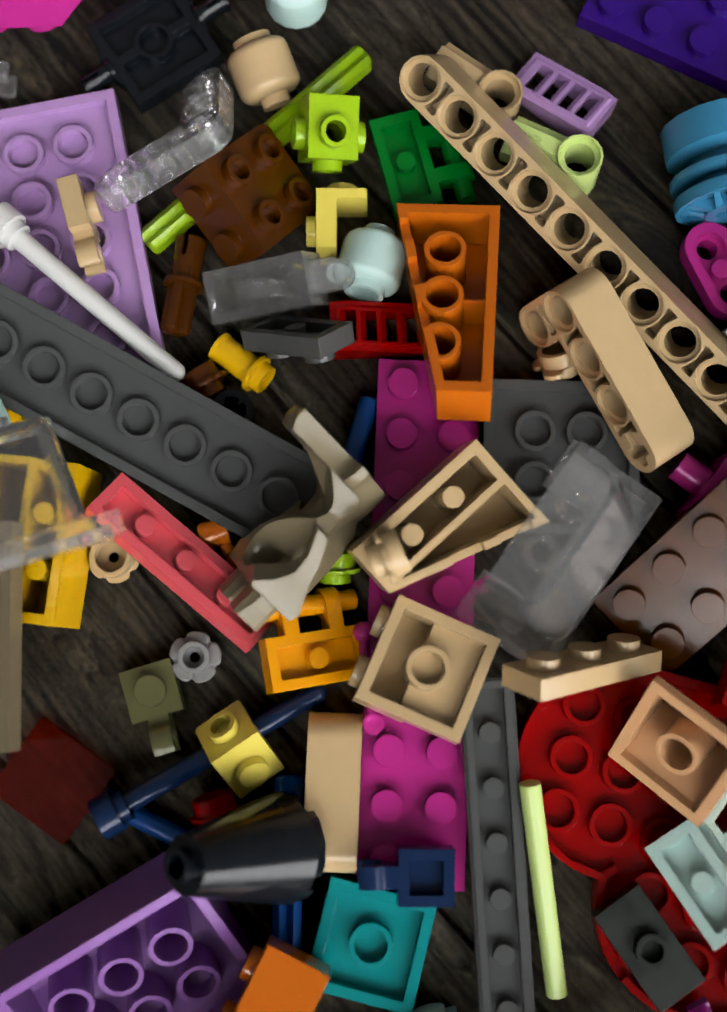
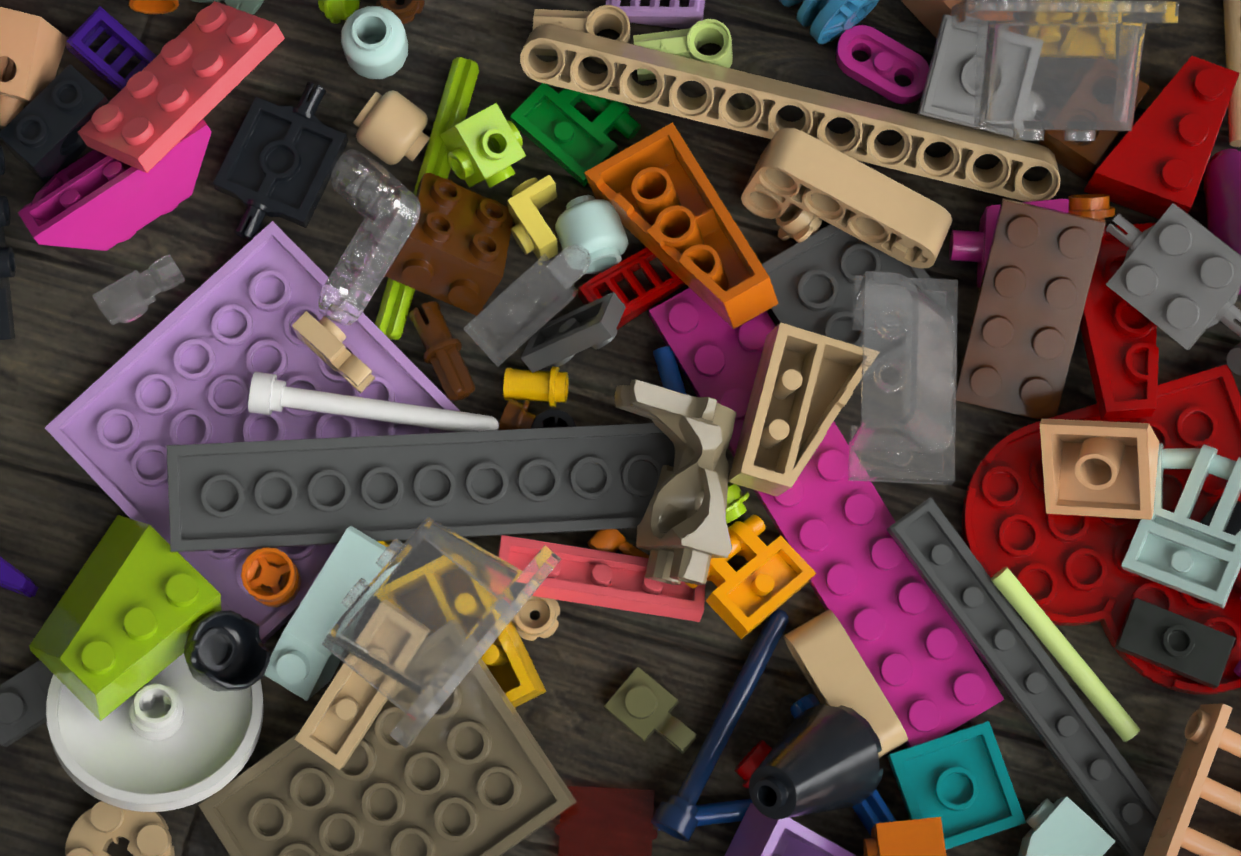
camera: 30 degrees left, 5 degrees down
light grey plate [169,631,222,683] -> none
light yellow bracket [195,701,285,799] -> none
tan plate [347,594,501,744] -> none
dark pink hinge [353,621,384,735] -> none
dark blue plate [357,845,455,908] -> none
tan plate [365,529,412,584] -> none
tan plate [502,633,662,702] -> none

